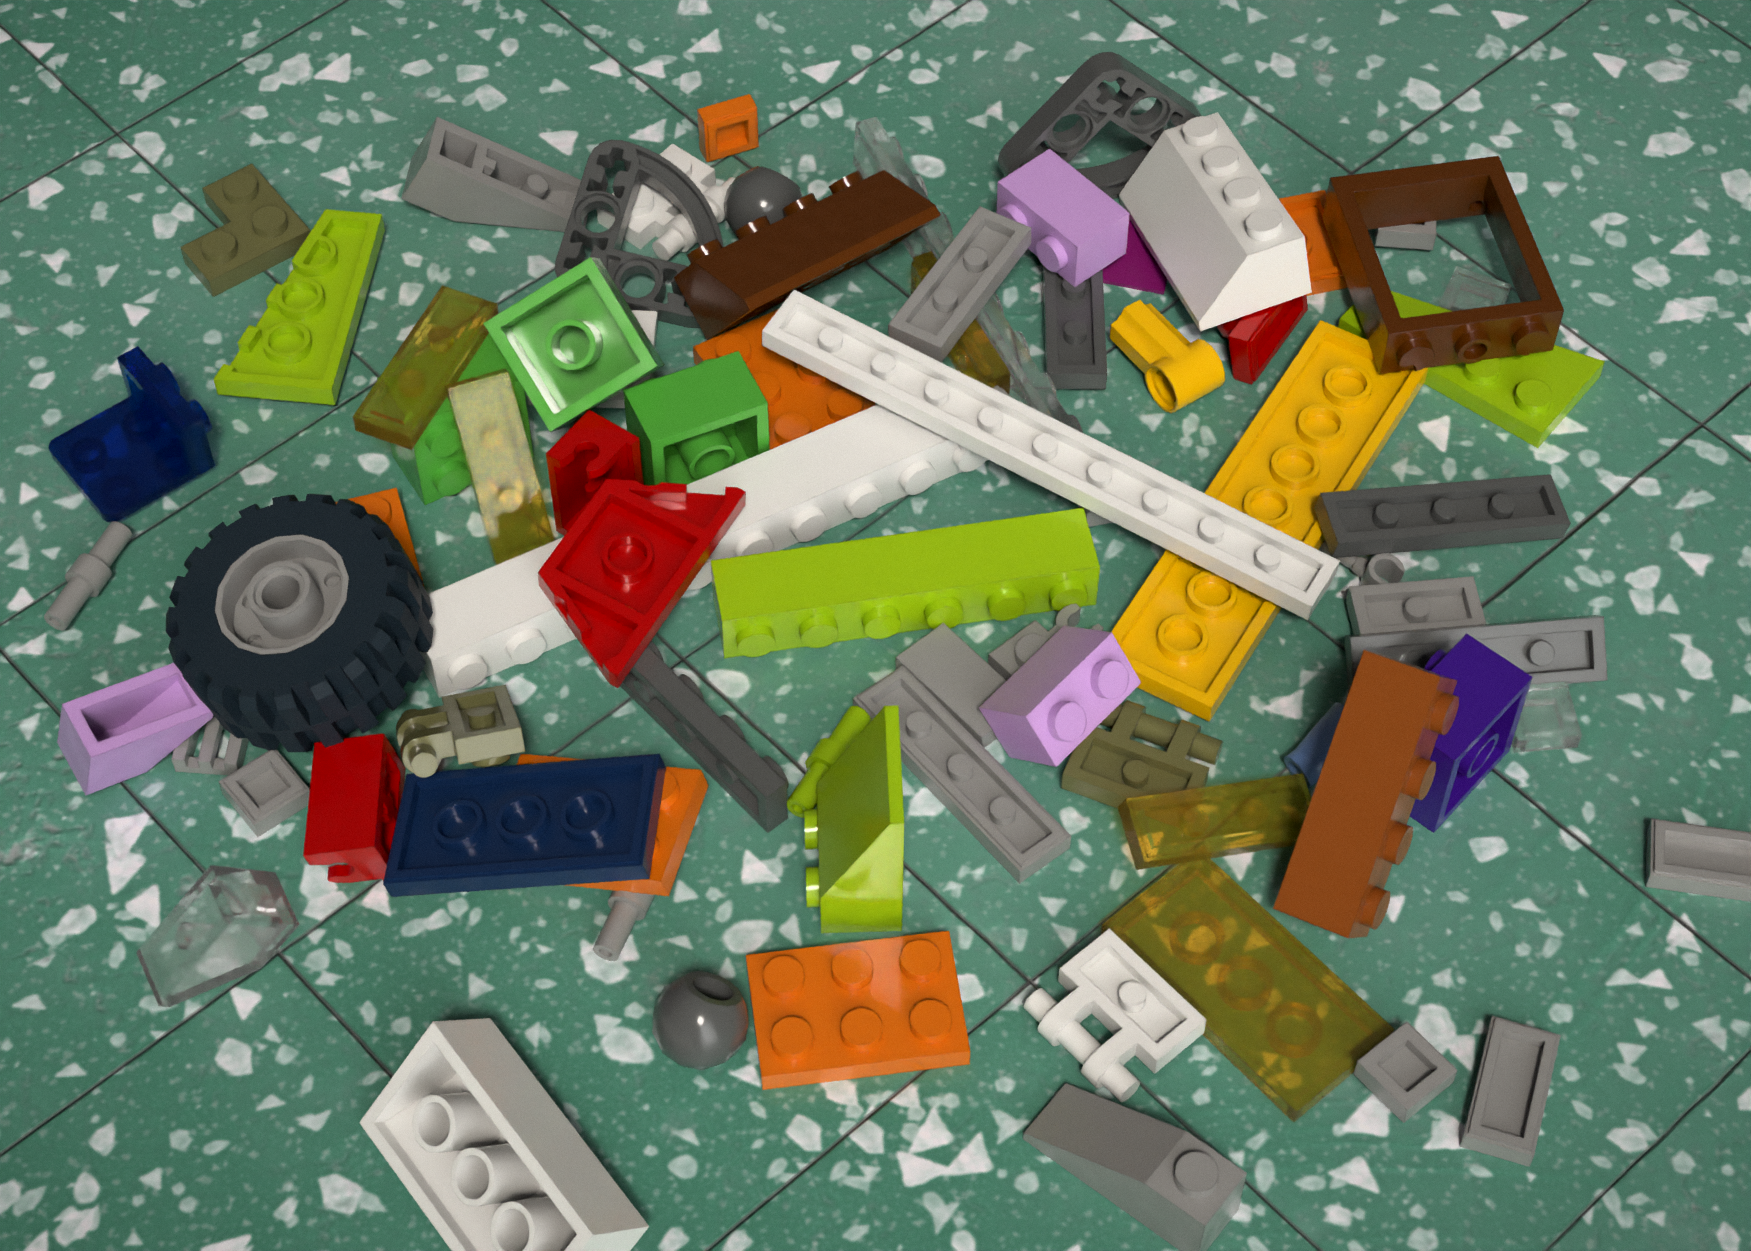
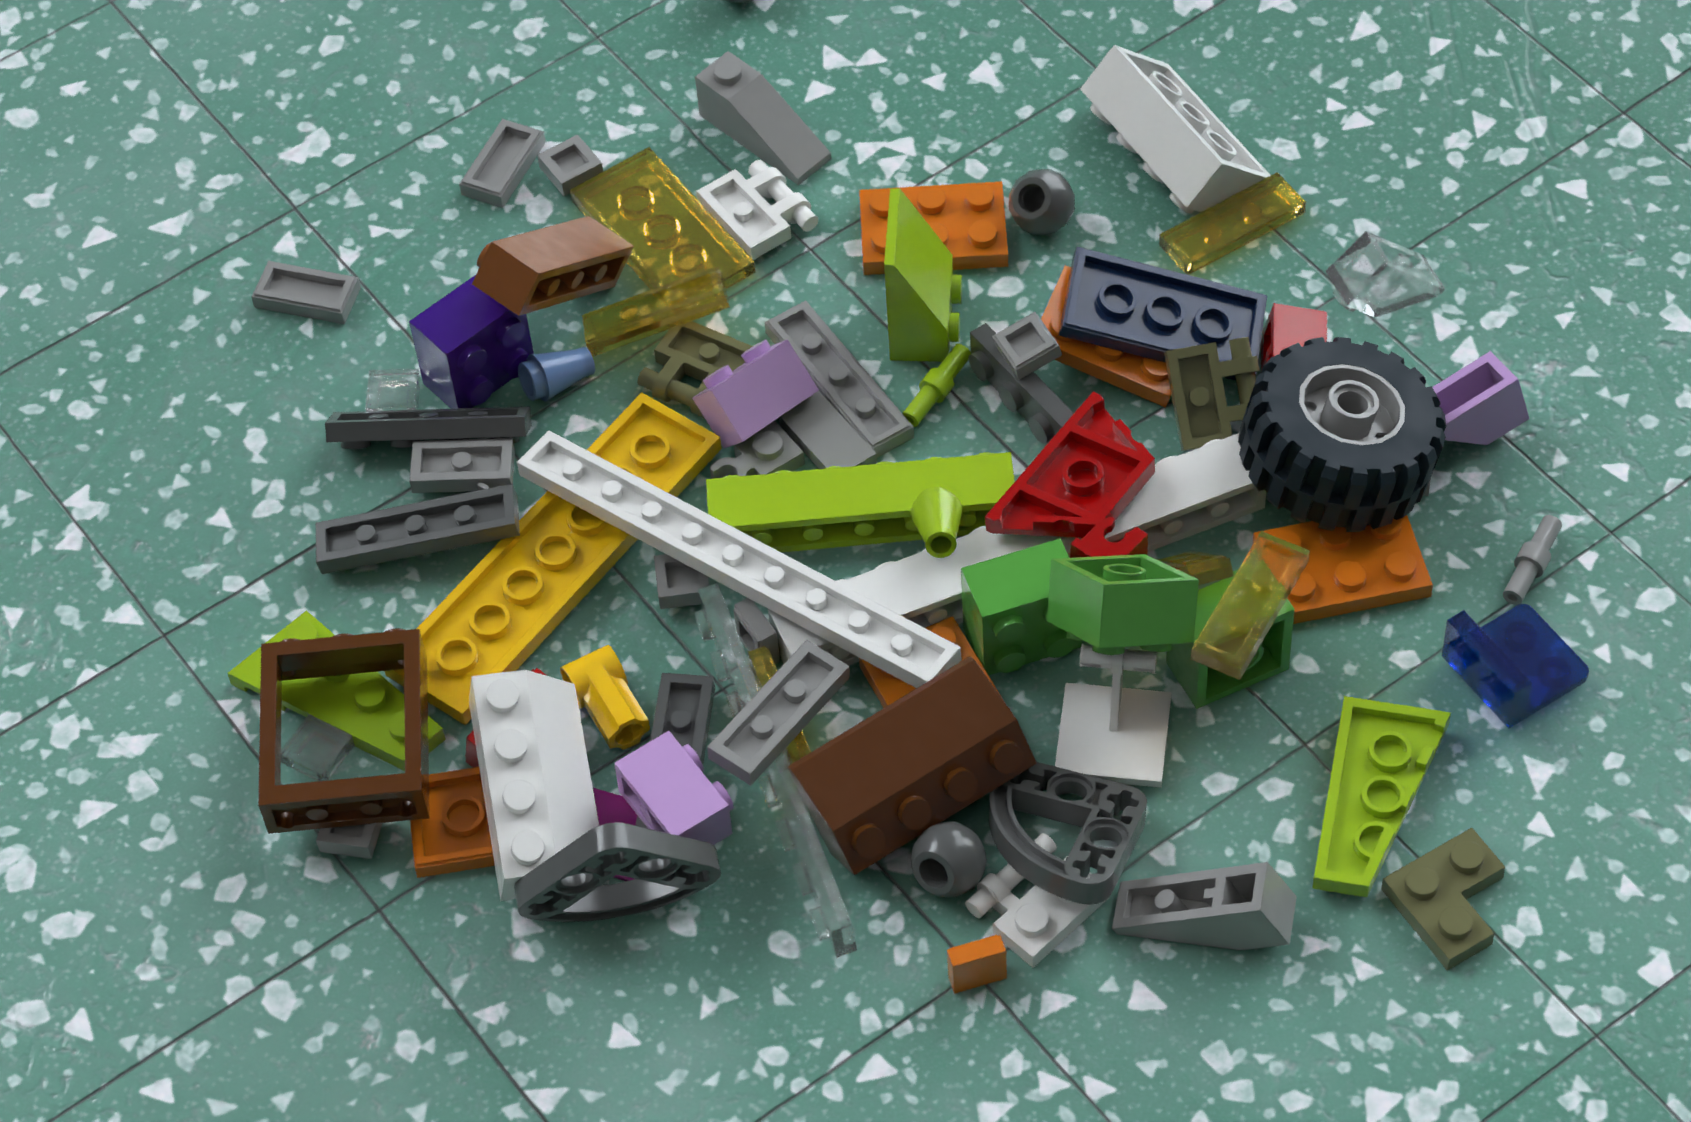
camera: 170 degrees left, 0 degrees up
none -> lime cone [911,487,962,558]
none -> light grey tile [992,312,1062,380]
none -> clear yellow tile [1159,172,1306,275]

